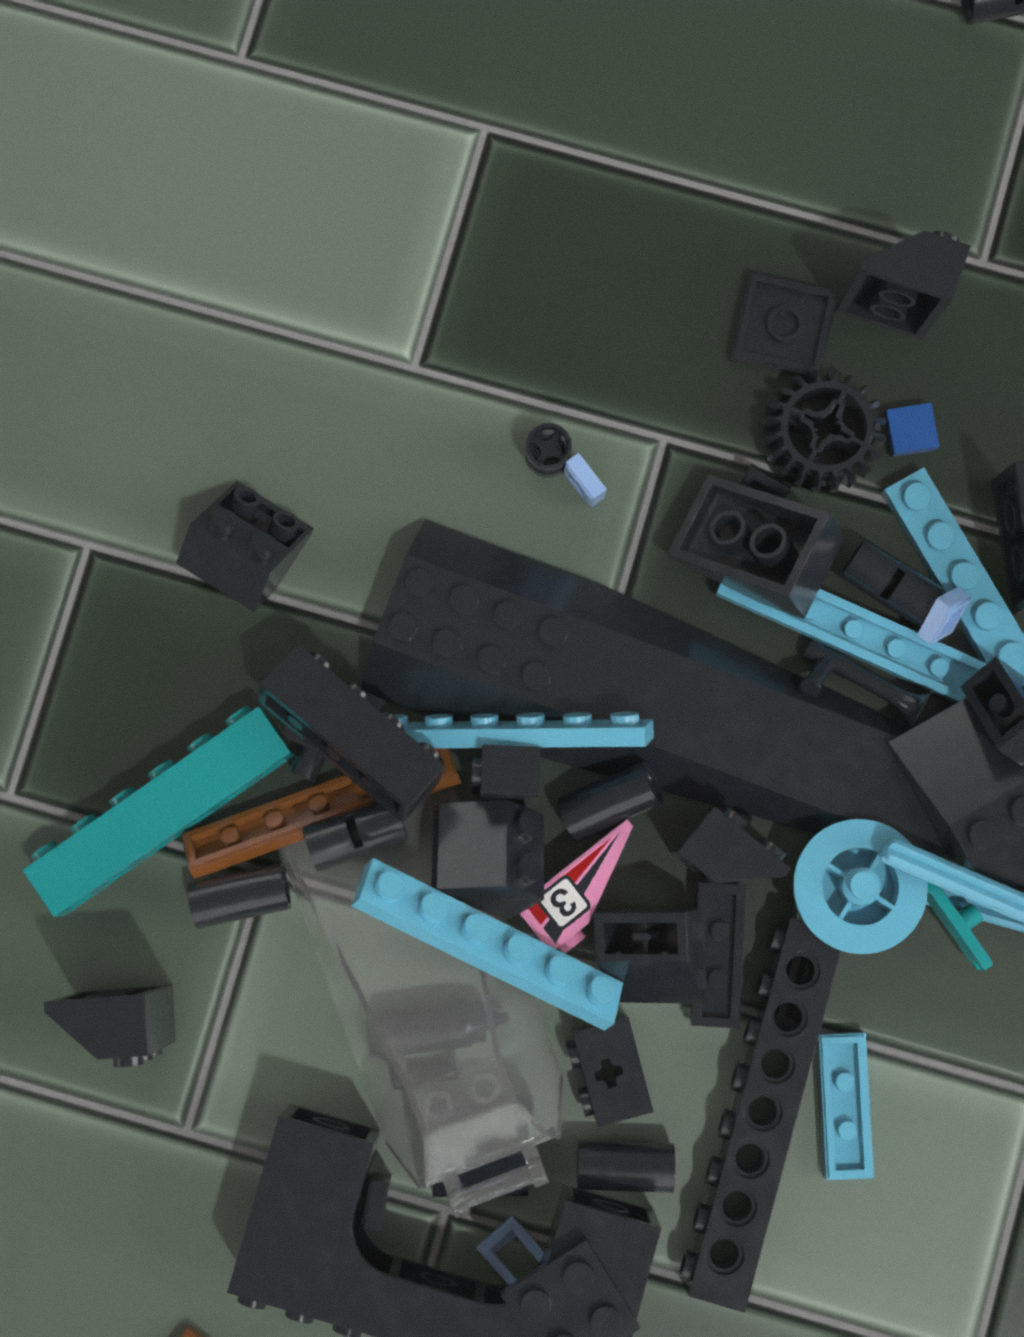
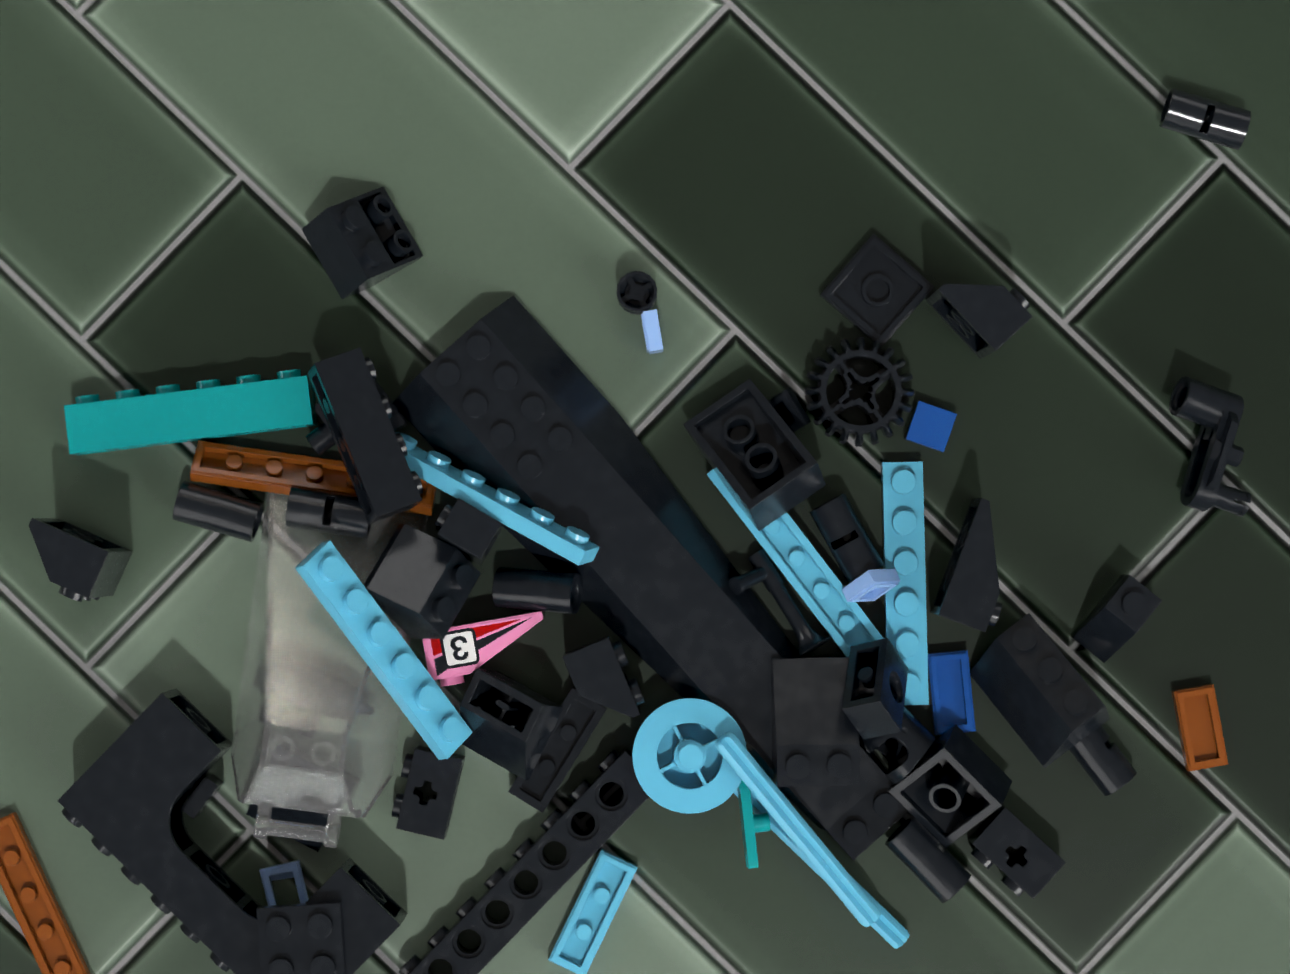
camera: 30 degrees right, 5 degrees up
black pin [577,1140,675,1193] -> none

